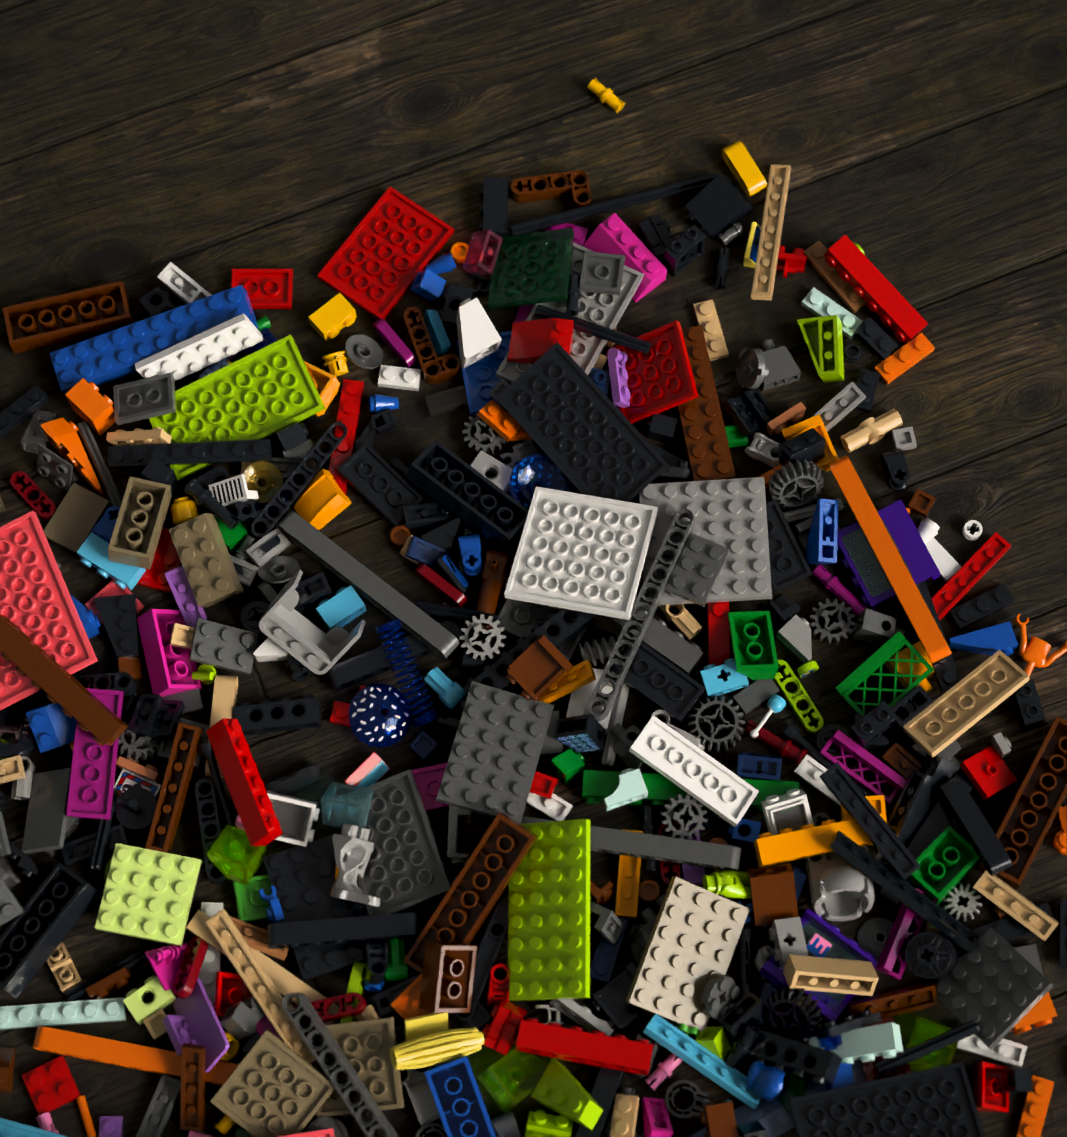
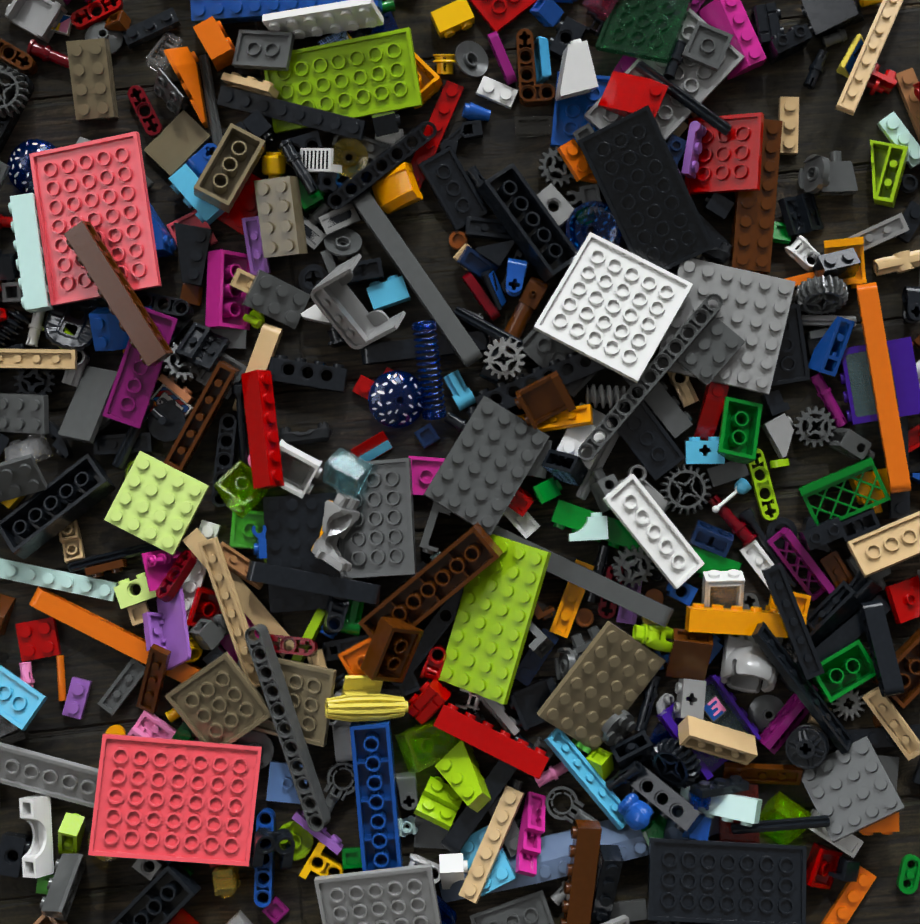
camera: 15 degrees right, 15 degrees up
nougat plate [766,402,806,437] -> none

